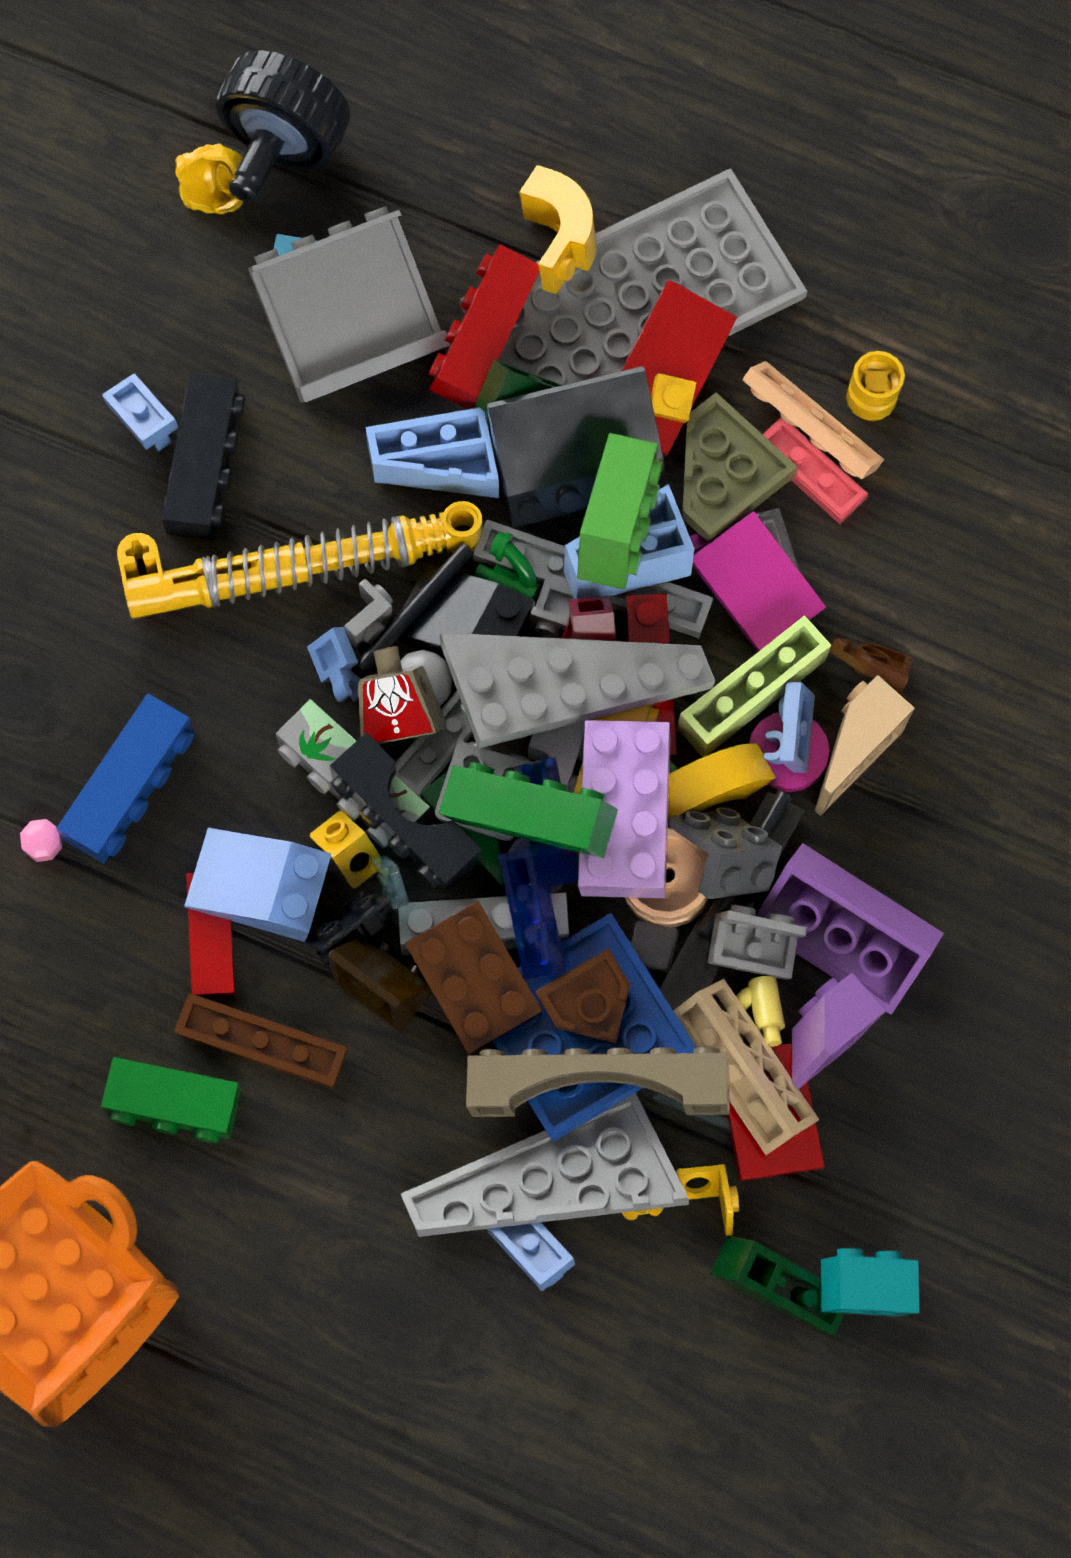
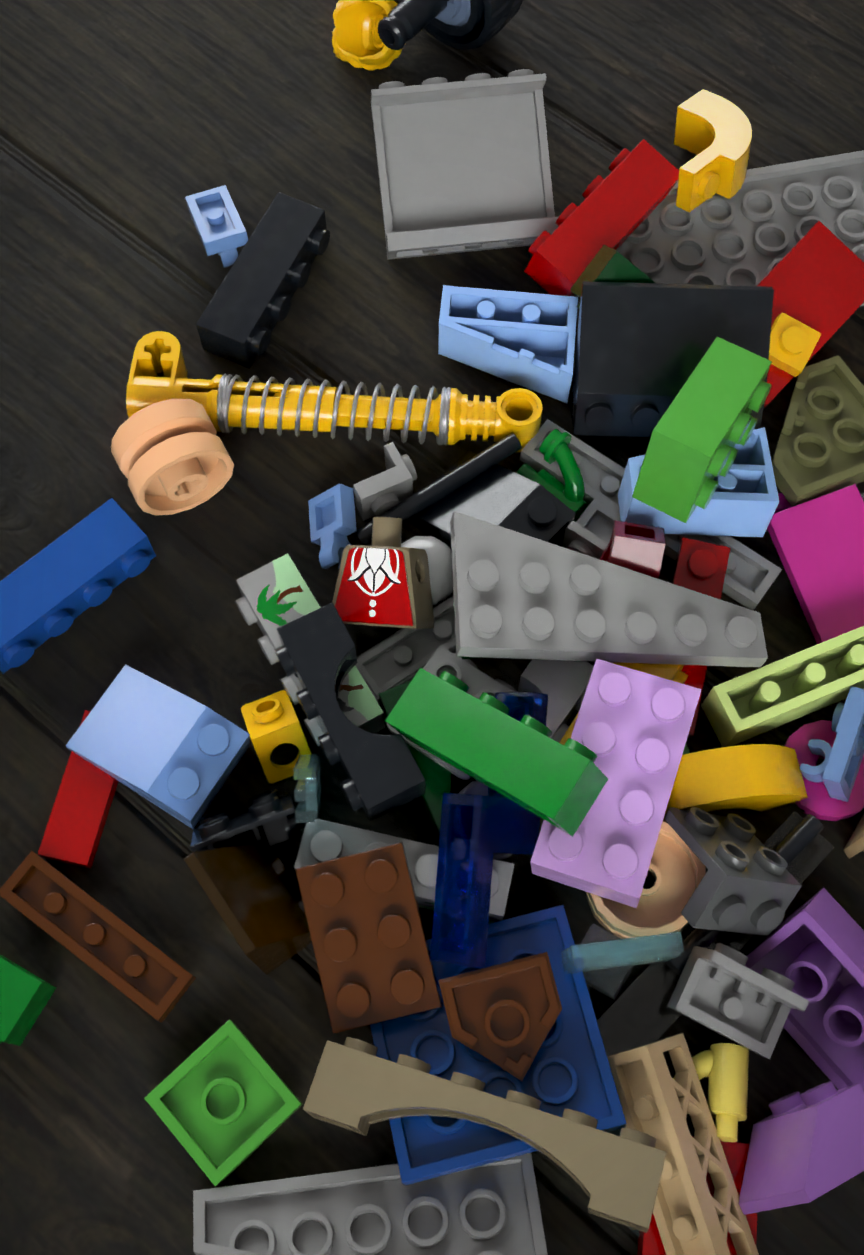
camera: 20 degrees right, 5 degrees down
none -> light nougat wheel [111,399,234,516]
none -> bright green plate [144,1019,303,1186]
none -> clear light blue tile [561,932,684,974]

